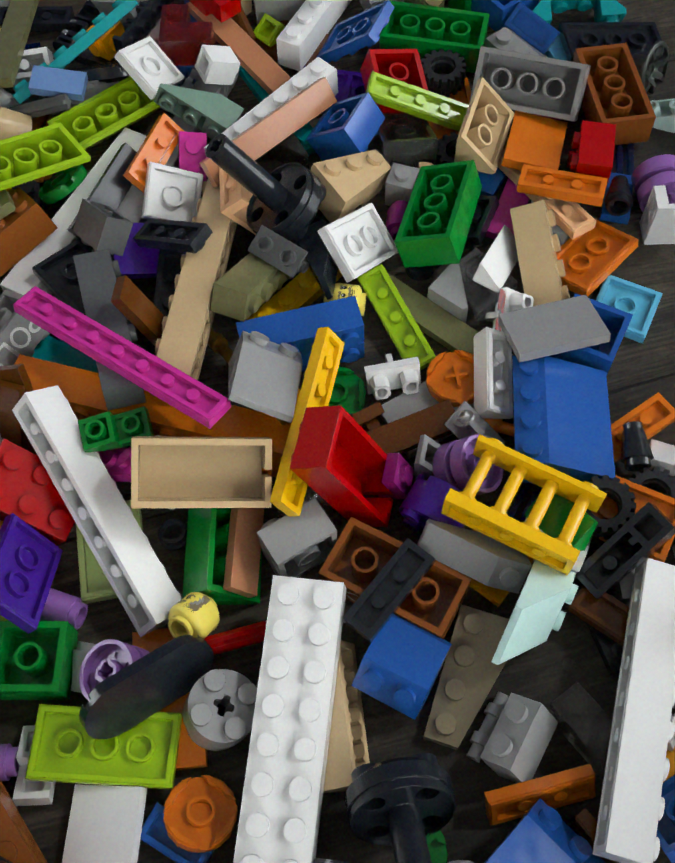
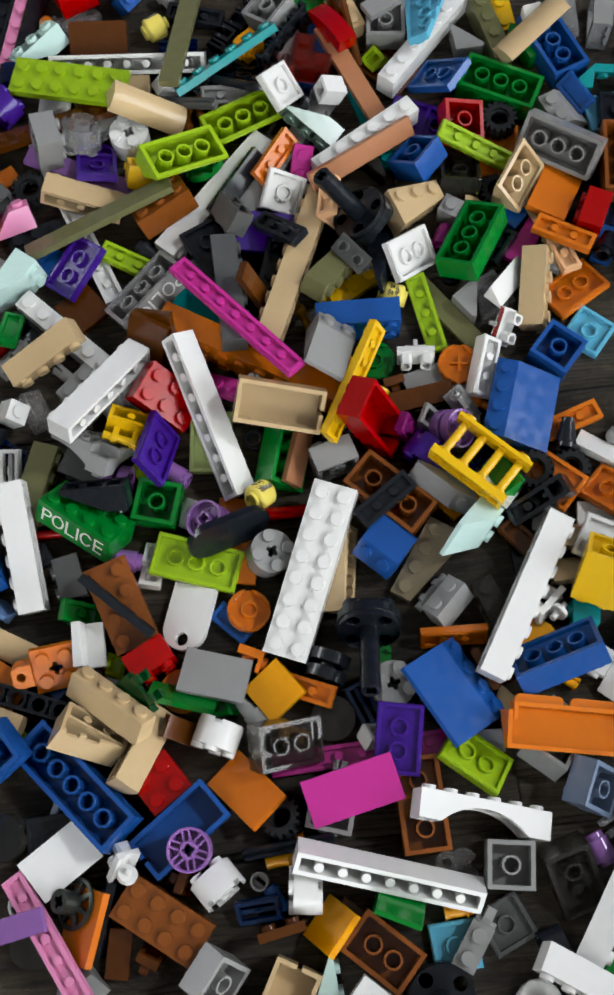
camera: 10 degrees right, 10 degrees up
medium blue tile [28,65,88,101] -> none
green slope [78,406,154,453] -> none
light grey tile [498,295,611,363] -> none

